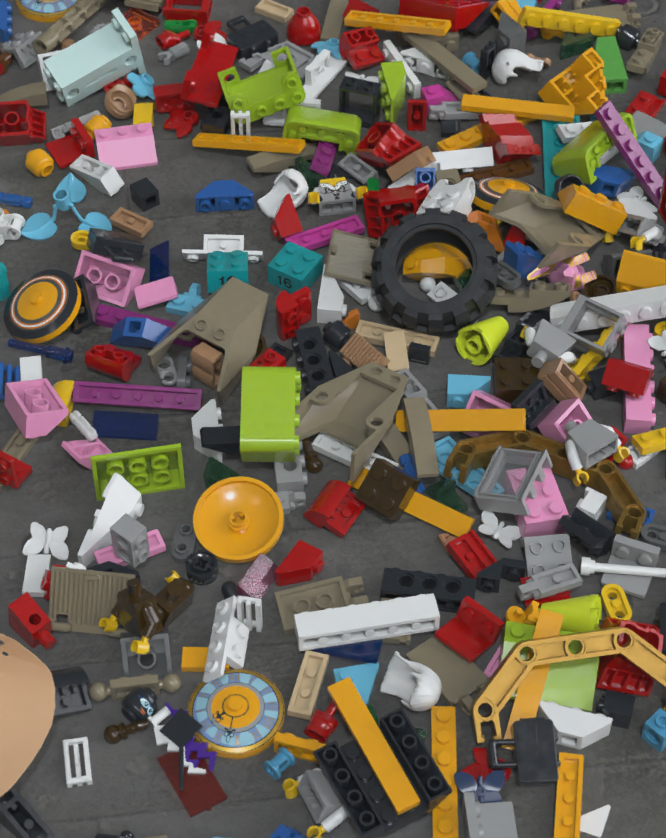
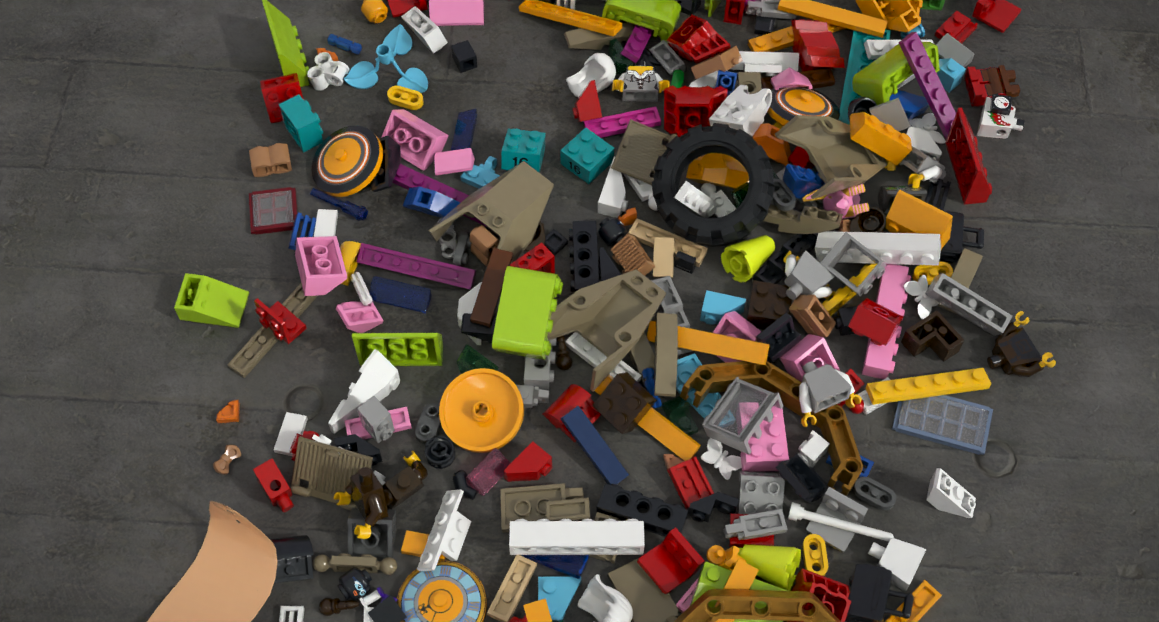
camera: 10 degrees right, 10 degrees up
white piece [23,522,69,561] -> none
red brick [85,344,142,381] -> none
black piece [86,228,145,264] -> none
medium nougat plate [109,207,153,239] -> none
white bracket [182,234,264,263] -> none
blue slope [195,180,255,212] -> none
white tile [236,596,263,632] -> none
red brick [276,286,312,342] -> none
none -> reddish brown tile [470,248,513,327]
none -> dark tan tile [545,498,591,521]
none -> dark blue tile [561,406,629,485]
none -> white plate [674,181,718,218]
none -> bright pink slope [771,67,812,90]
none -> light grey piece [869,98,911,131]

